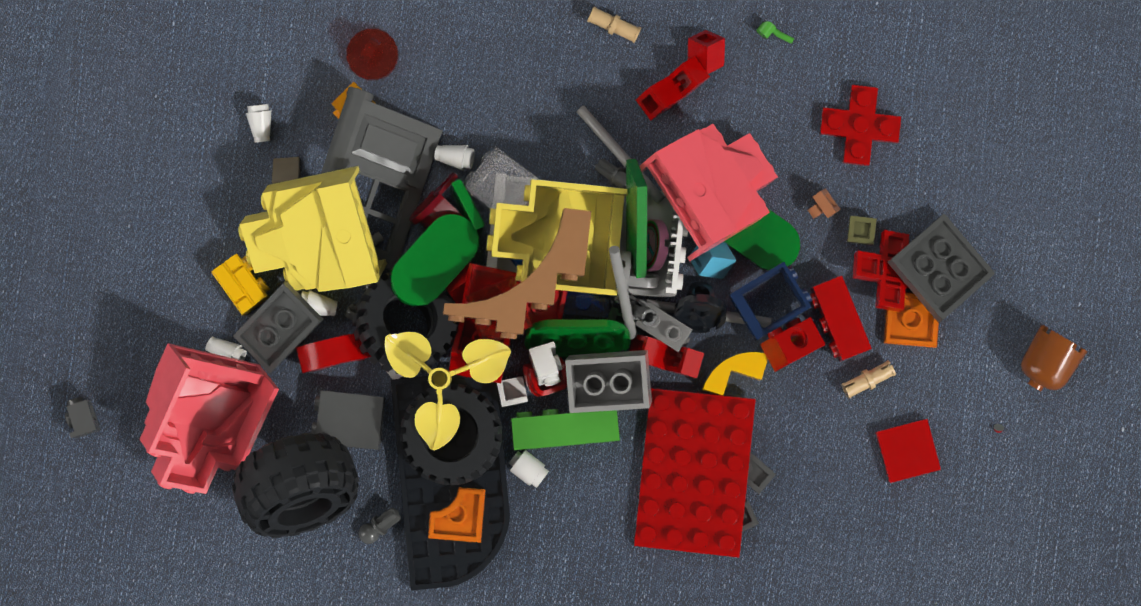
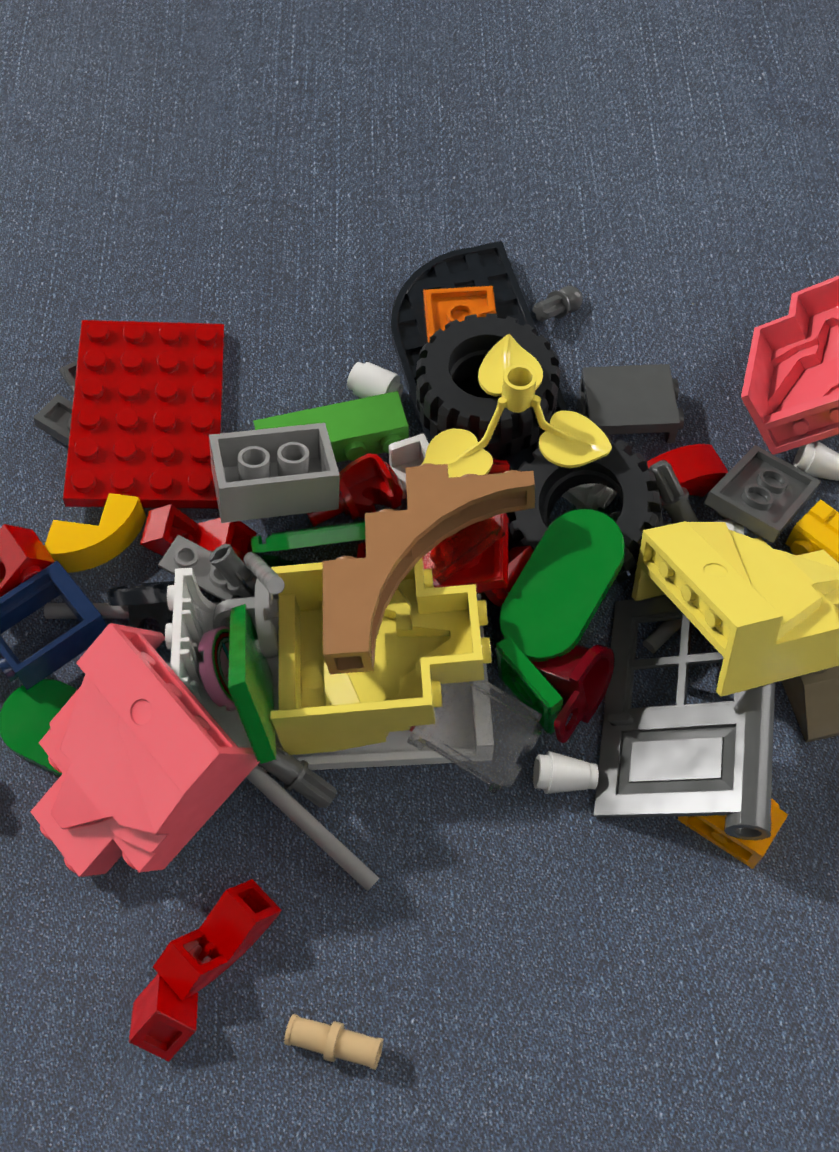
camera: 170 degrees right, 25 degrees down
black tyre [232,432,359,538] -> none
clear red tile [347,29,398,81] -> none
white brick [529,341,562,386] -> none
bright green hand [756,21,794,44] -> none
none -> dark grey axle [649,460,699,524]

